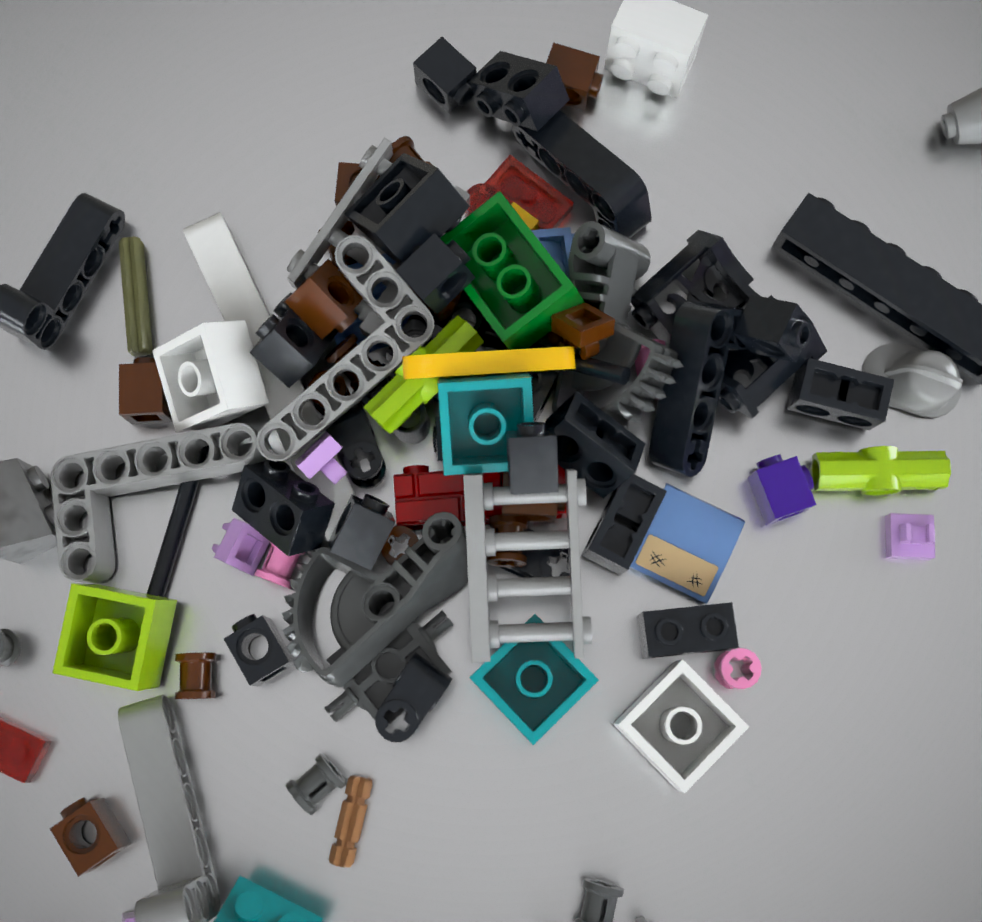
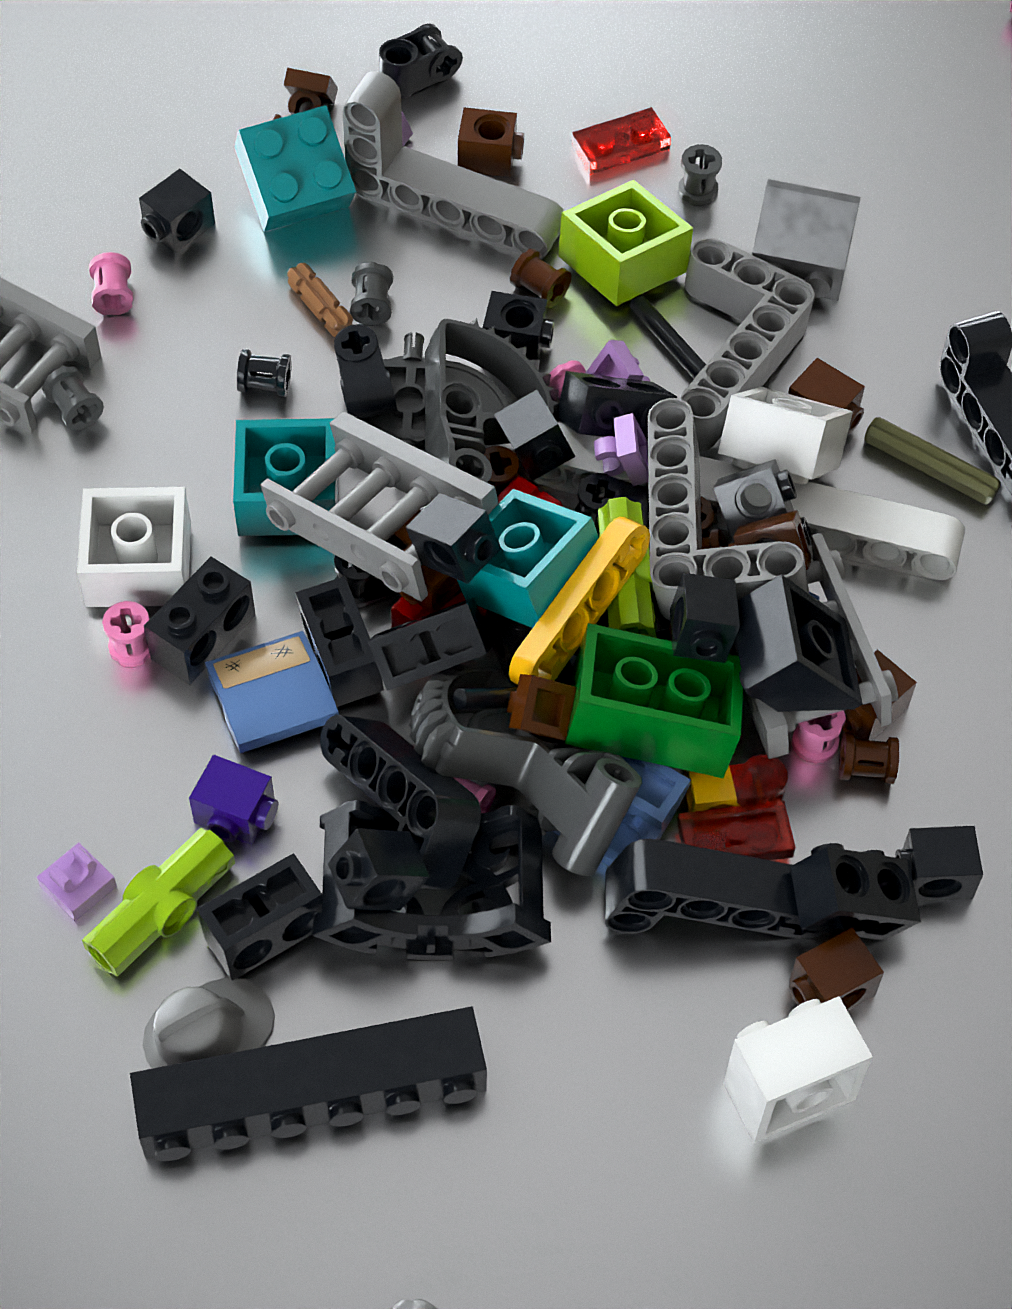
camera: 130 degrees right, 20 degrees down
none -> black bush [237,349,292,397]

